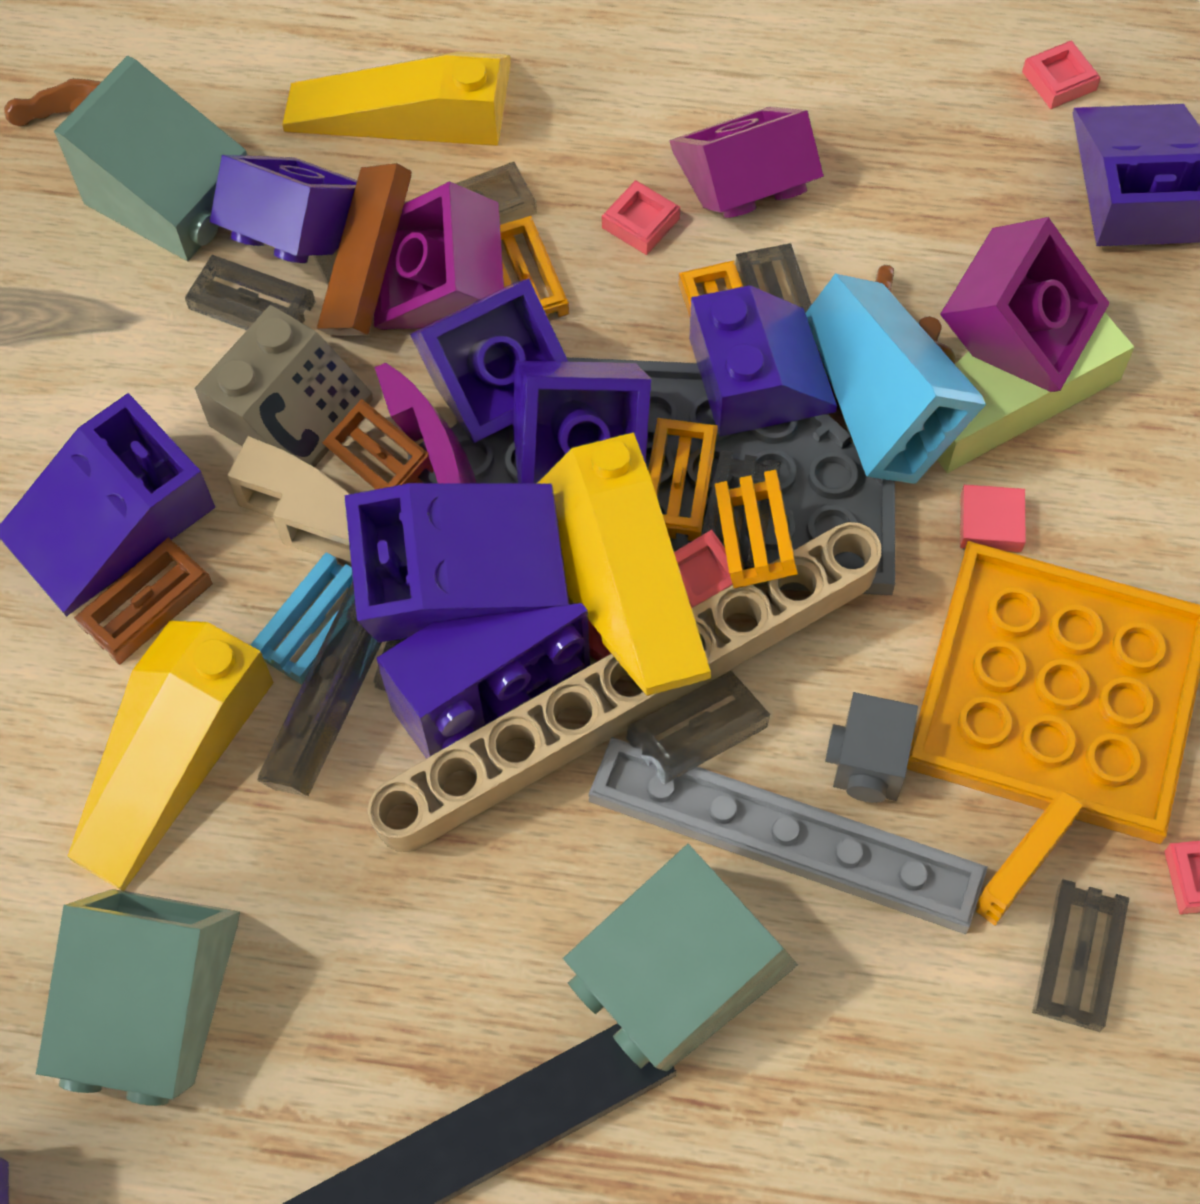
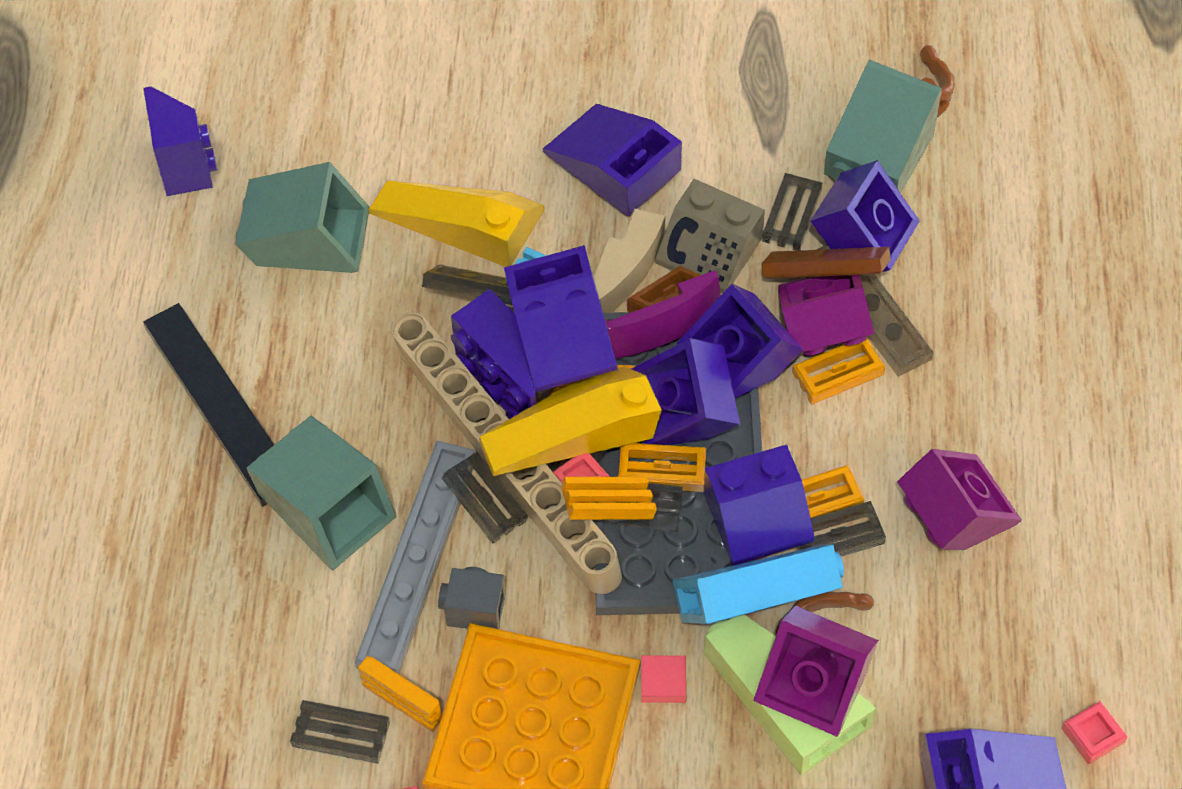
camera: 85 degrees right, 5 degrees down
dark orange tile [74,537,213,665] -> none
yellow wedge [282,52,511,146] -> none
coral tile [602,180,680,255] -> none

